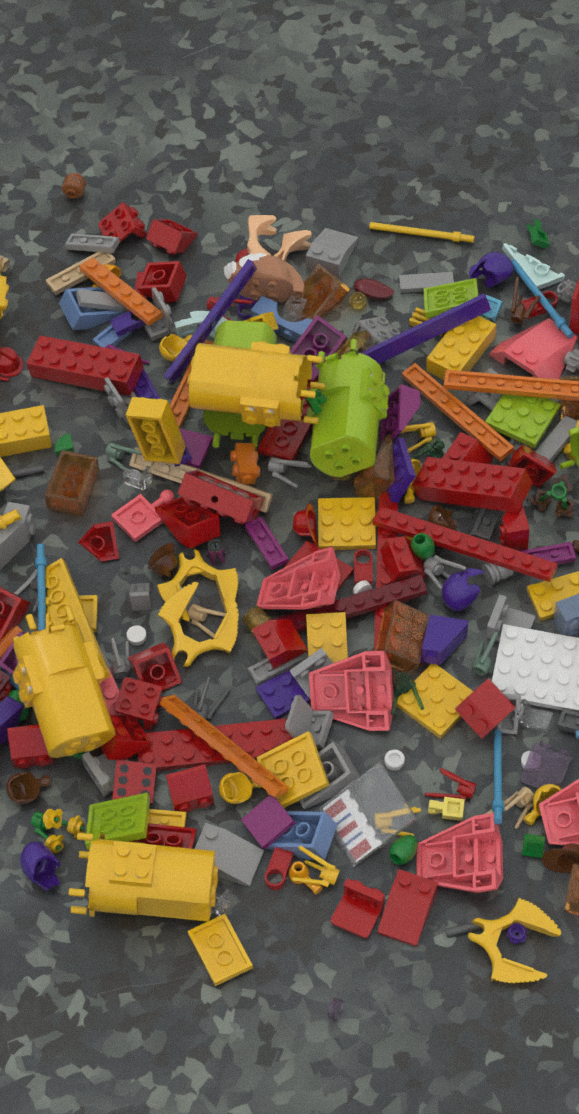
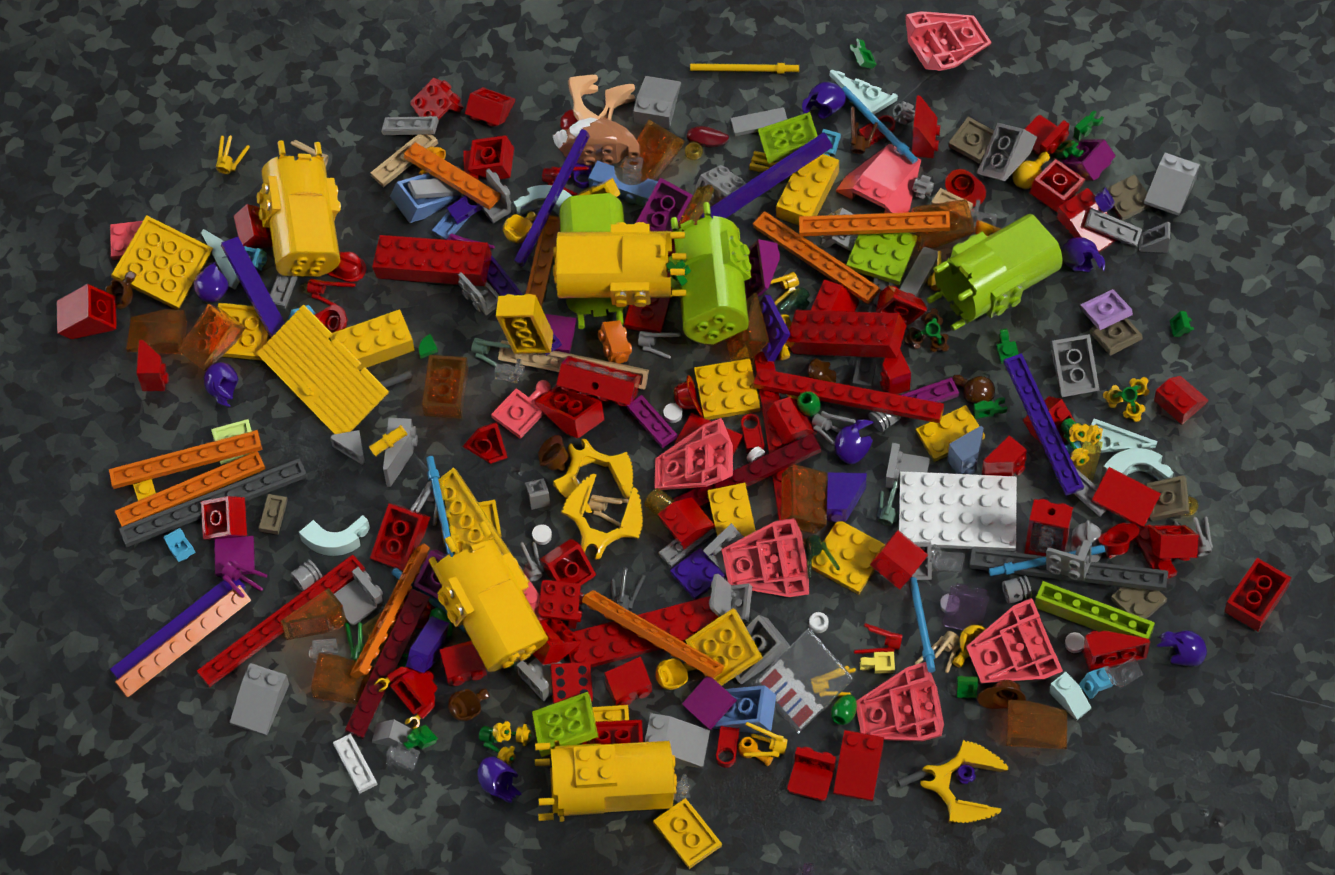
camera: 10 degrees left, 5 degrees up
dark orange head [62,173,86,199] -> none
piece [206,539,226,566] -> none
none -> white tile [663,403,683,423]

